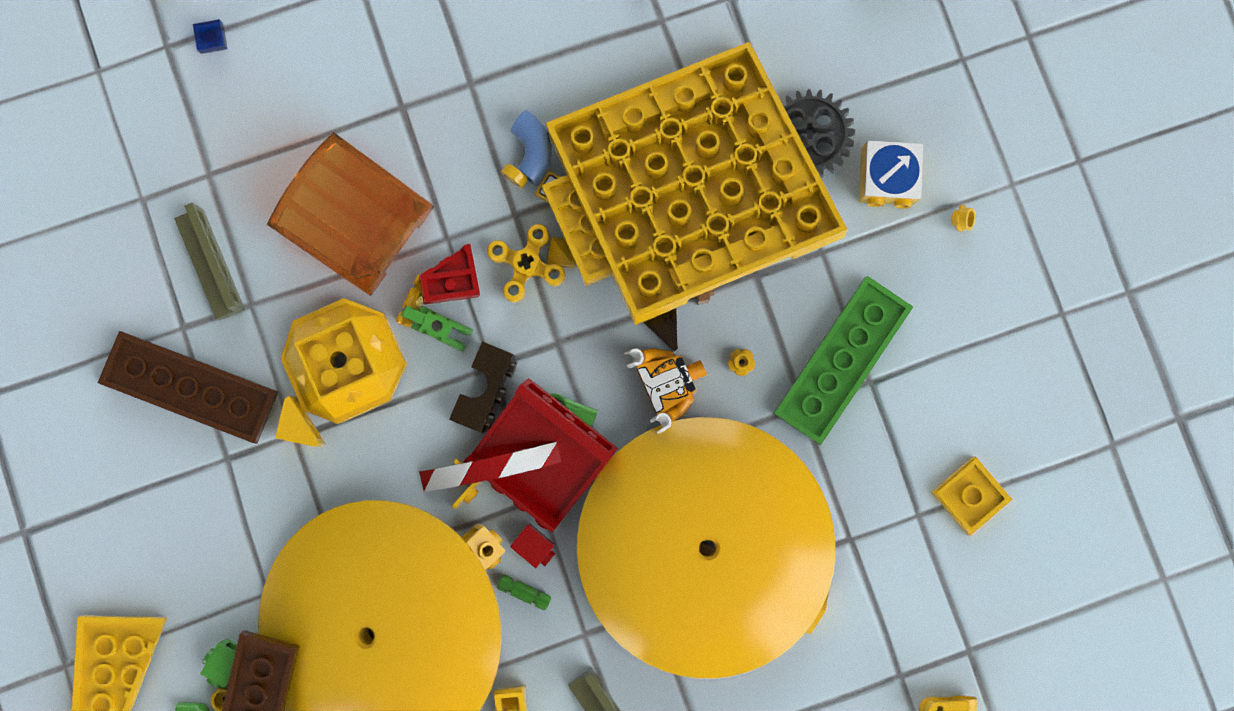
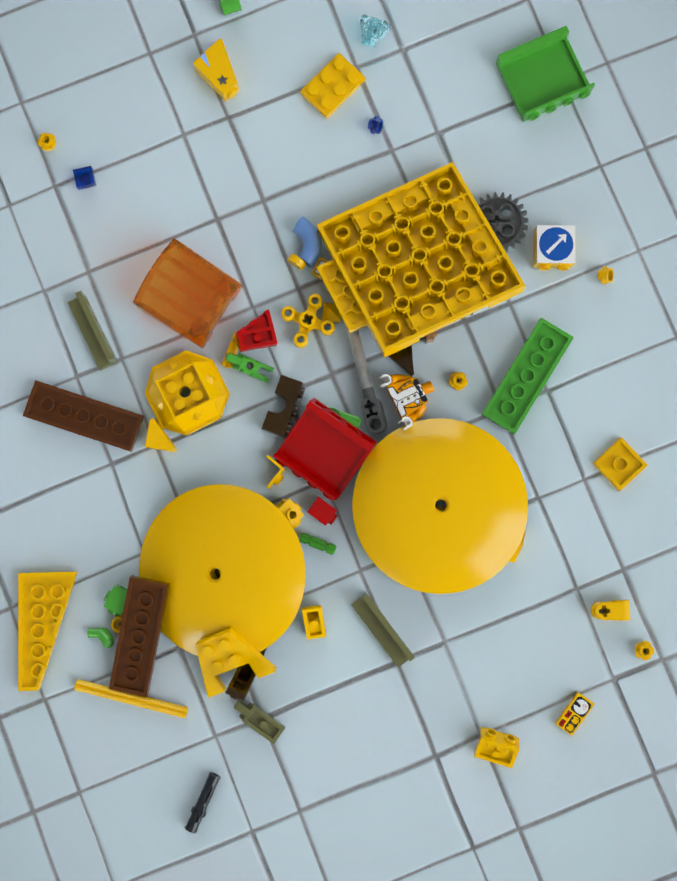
camera: 10 degrees right, 0 degrees up
sticker [419,442,562,492] -> none
none -> piece [346,327,387,434]

